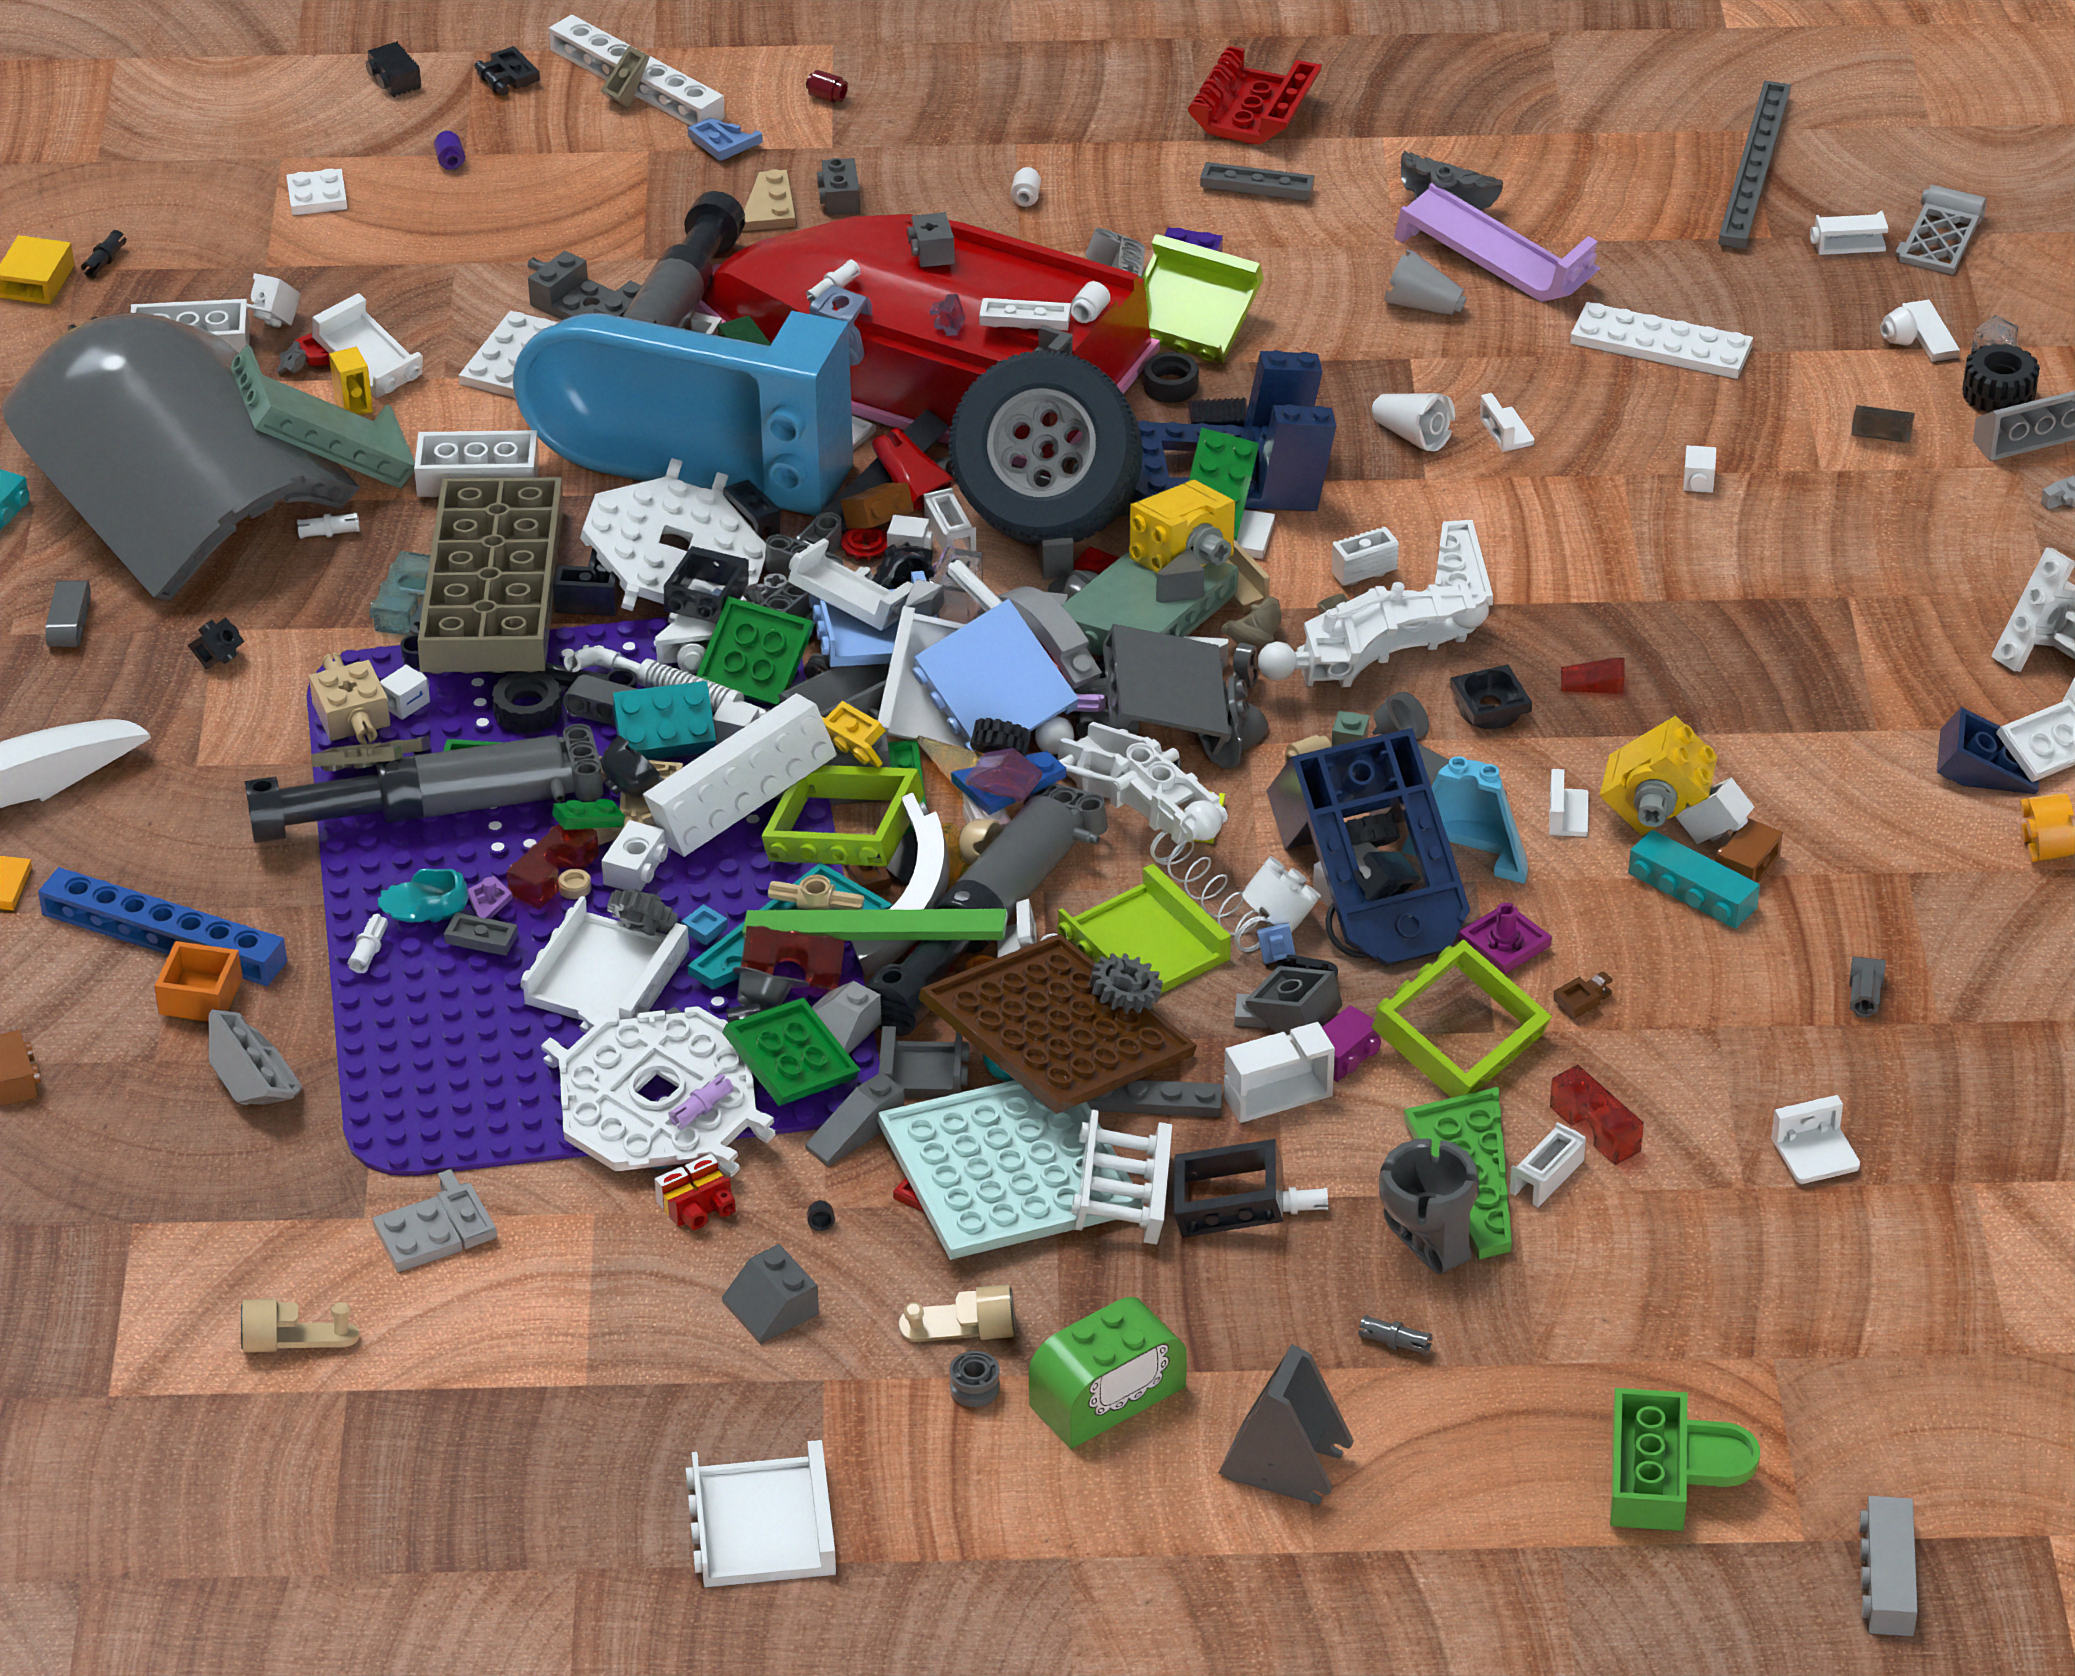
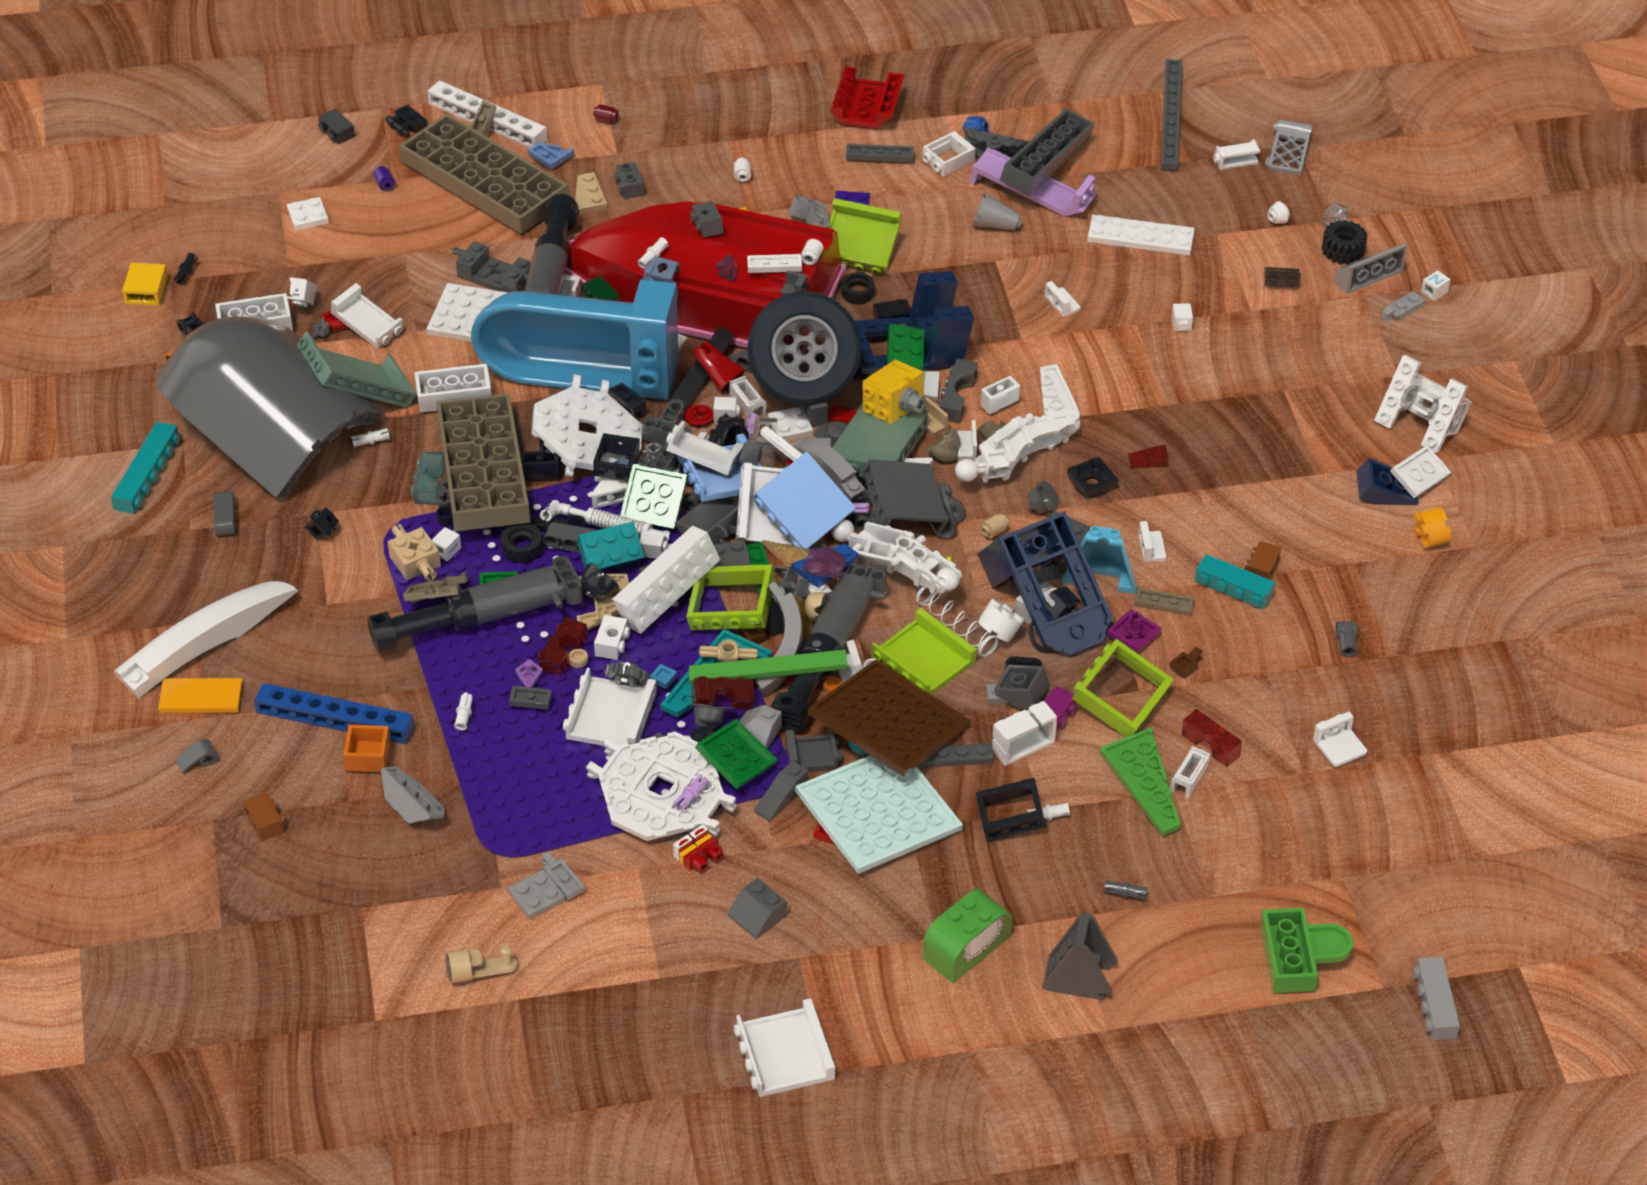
camera: 10 degrees left, 5 degrees up
yellow brick [329,346,373,415] -> none
teal hair [378,869,469,923] -> none
green plate [552,799,625,830] -> none
white plate [677,643,706,674] -> none
black hinge [807,1200,835,1231] -> none
yellow bracket [821,701,886,768] -> none
dark orange brick [840,483,914,529] -> none
tan piece [899,1284,1016,1342] -> none
dark grey wheel [949,1351,1000,1407] -> none
black tyre [970,718,1031,760] -> none
white fence [1071,1110,1172,1245] -> none
dark grey gear [1089,953,1163,1013] -> none
dark grey slope [1156,549,1204,603] -> none
dark grey beam [1233,642,1260,688] -> none
medium blue tile [1257,923,1296,964] -> none
sand green brick [1332,711,1369,747] -> none
white cone [1372,393,1455,452] -> none
dark grey piece [1379,1138,1479,1275] -> none
yellow piece [1599,715,1718,836] -> none
white brick [1676,777,1754,844] -> none
white tile [1902,300,1960,362] -> none
none -> dark tan brick [399,114,569,234]
none -> white plate [767,406,813,441]
none -> dark grey piece [774,566,809,603]
none -> white window [922,131,976,177]
none -> dark grey arch [937,358,978,424]
none -> white panel [957,420,977,462]
none -> blue head [963,116,989,133]
none -> dark grey brick [1000,108,1095,196]
none -> dark tan tile [1134,588,1194,616]

